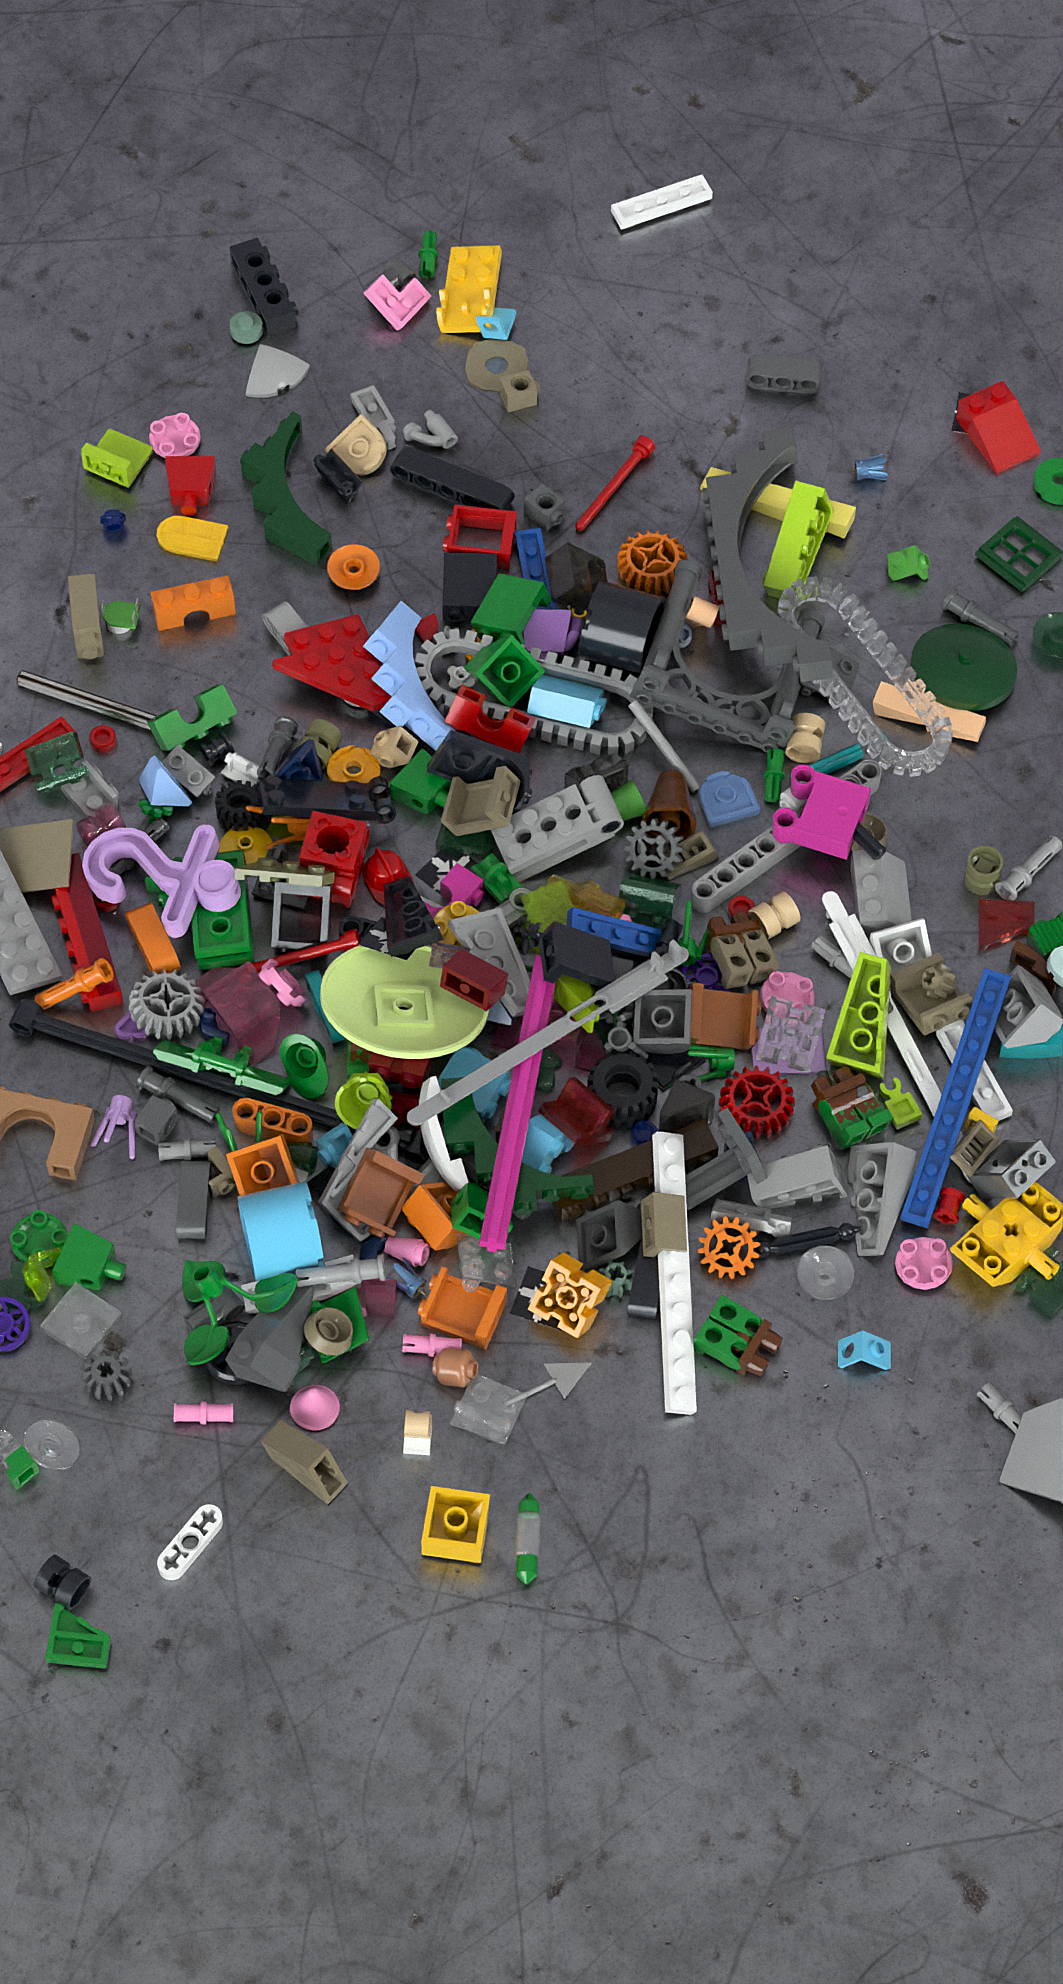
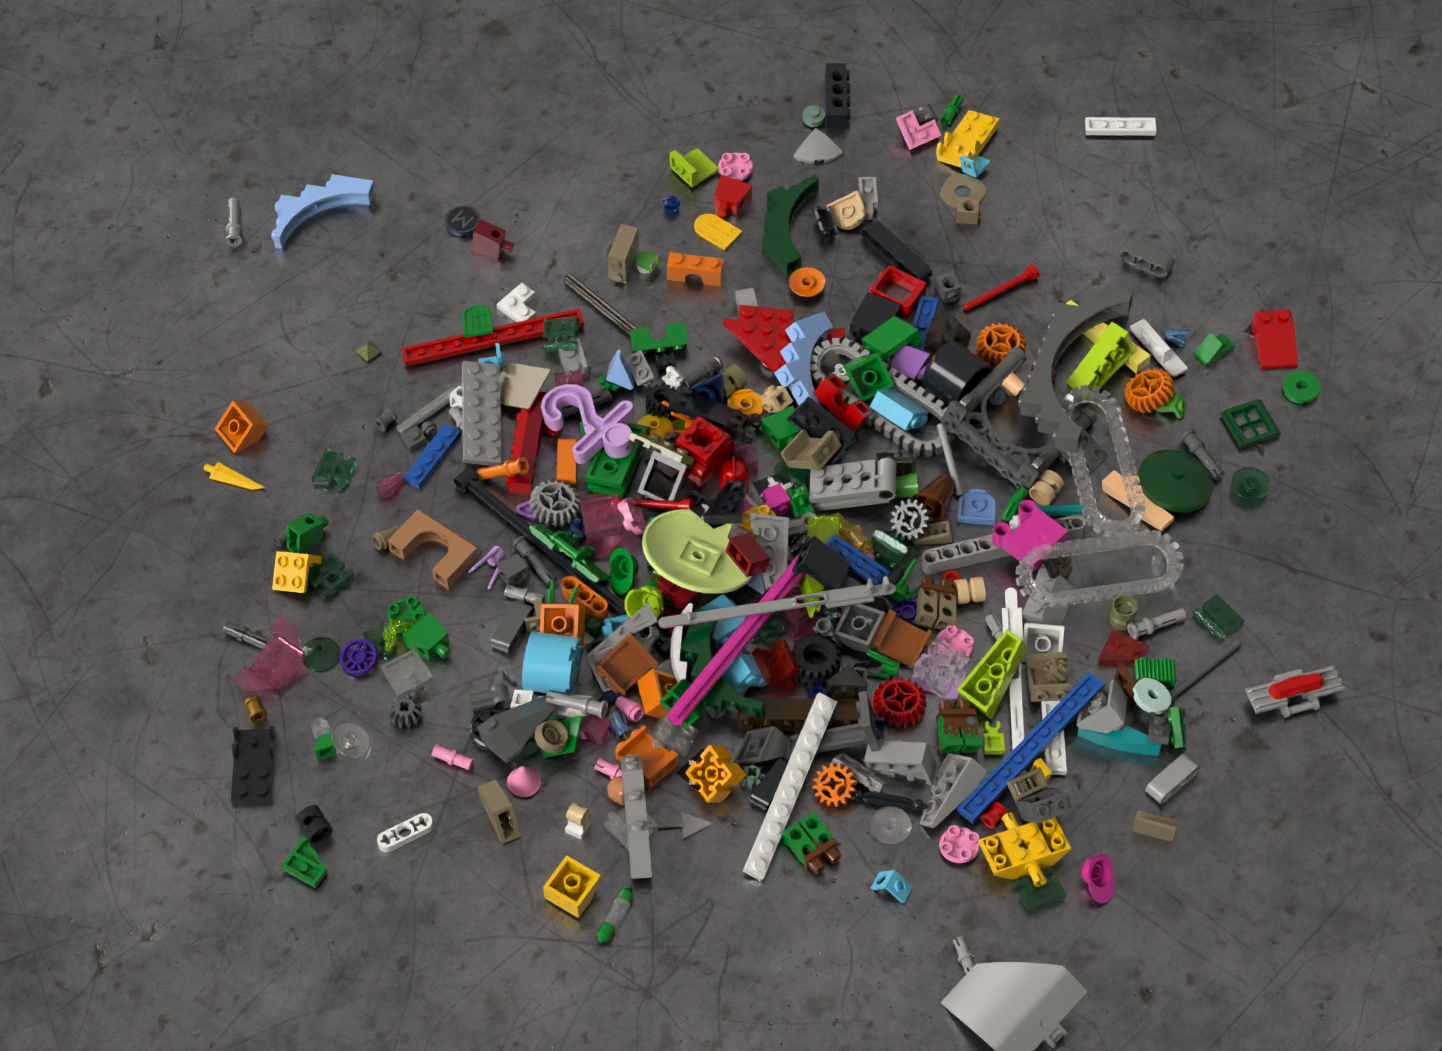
camera: 25 degrees right, 5 degrees down
red tile [89,725,117,753] -> none
green plant [182,1260,298,1365] -> none
light grey plant [403,410,458,449] -> none
dark tan panel [641,1192,687,1257] -> none
none -> light grey arch [621,754,652,879]
none -> clear pink bracket [734,443,758,473]
none -> clear piece [1015,530,1184,608]
none -> orange gear [1124,367,1175,414]
none -> white bracket [1130,319,1187,378]
none -> green slope [1194,333,1235,366]

